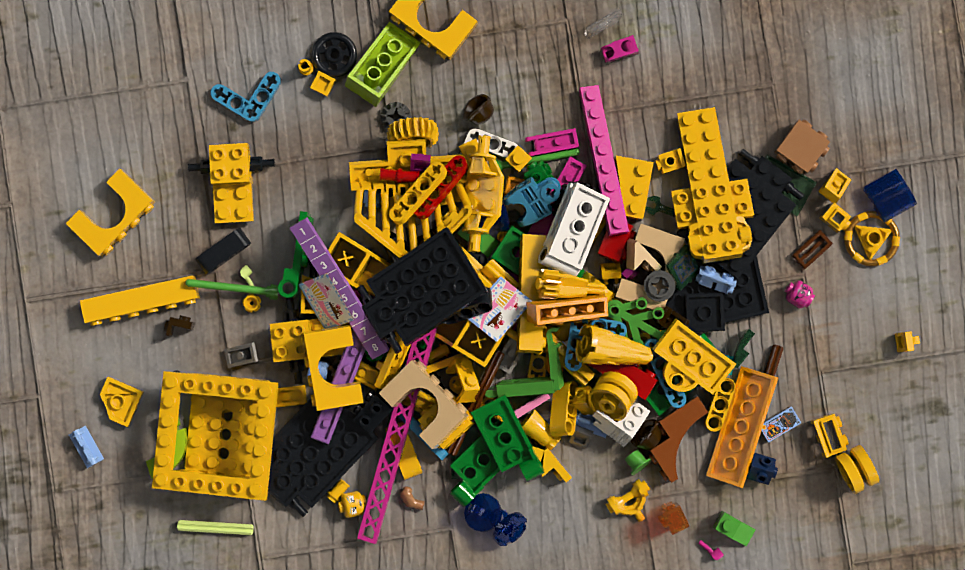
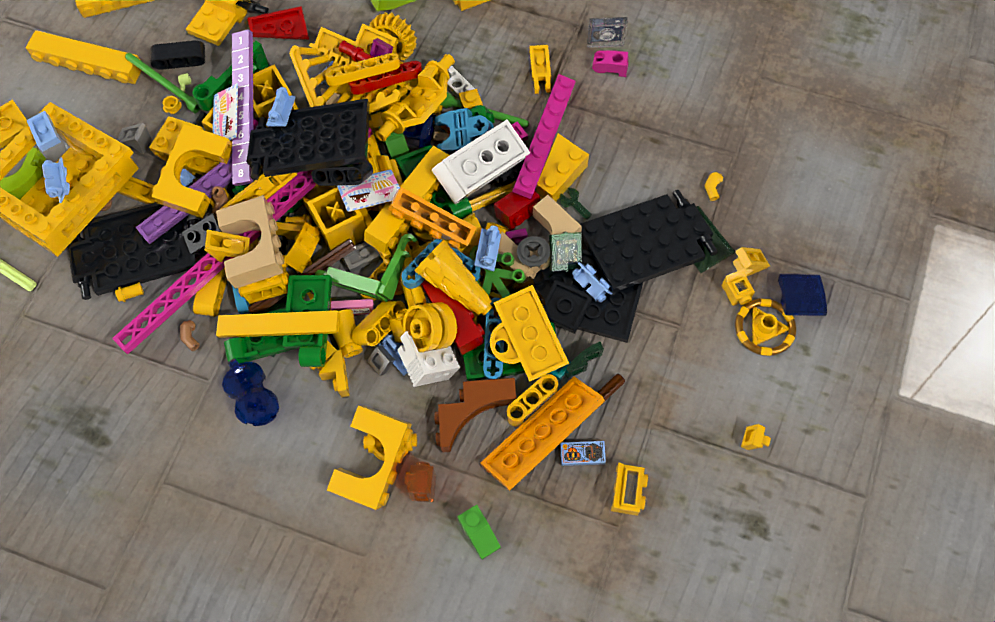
camera: 30 degrees right, 20 degrees down
dark brown bracket [164,315,195,337] -> none
yellow head [338,491,367,518] -> none
dark brown helmet [463,94,494,125] -> none
dark pink hinge [525,128,579,156] -> none
yellow piece [535,269,605,299] -> none
bright green piece [625,450,651,475] -> none
tan slope [626,238,662,271] -> none
dark brown helmet [630,419,661,450] -> none
yellow brick [655,148,686,175] -> none
yellow piece [671,107,754,263] -> none
dark pink hand [698,540,724,560] -> none
dark blue brick [746,453,778,485] -> none
medium nougat brick [774,119,830,175] -> none
dark pink head [785,280,815,309] -> none
reddish brown tile [791,230,833,270] -> none
yellow wheel [835,445,880,494] -> none
none -> light blue plate [27,111,61,152]
none -> light blue hinge [42,157,70,203]
none -> yellow slope [204,230,250,262]
none -> medium nougat arm [211,186,228,214]
none -> yellow tile [216,310,340,338]
none -> red wing [248,6,309,40]
none -> light blue hinge [266,87,296,126]
none -> yellow arch [327,405,413,510]
none -> light blue hinge [474,226,501,272]
none -> yellow hinge [529,45,551,94]
none -> yellow arm [705,172,723,201]

